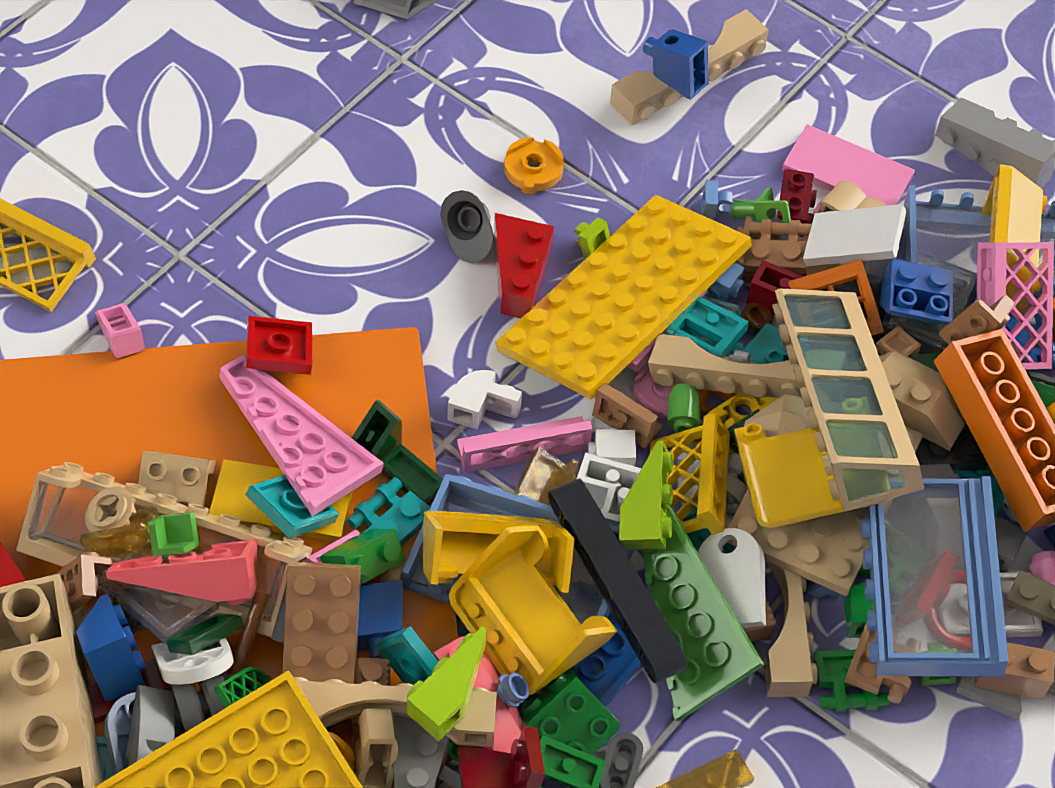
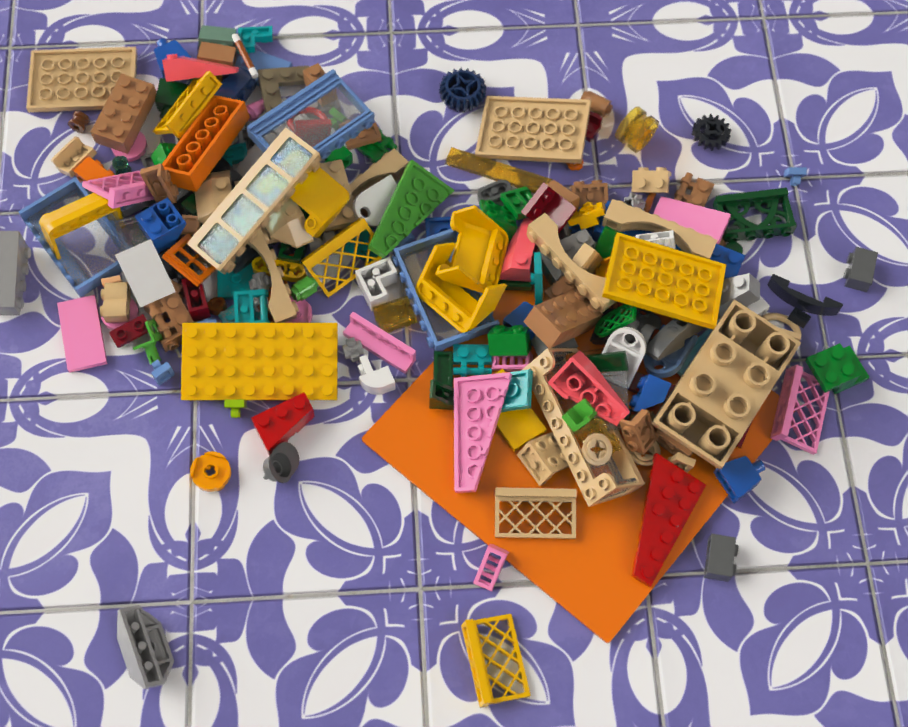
camera: 130 degrees left, 10 degrees up
red plate [246,316,312,375] -> none
lime slope [407,626,487,742] -> none
medium blue plate [496,673,529,707] -> none
black beam [548,478,688,684] -> none
white brick [588,428,636,466] -> none
medium nougat bracket [592,383,662,449] -> none
tan arch [610,9,769,125] -> none
lime slope [619,441,674,550] -> none
blue torso [643,29,709,100] -> none
none -> light grey gear [342,337,364,362]
none -> tan fence [495,487,577,539]

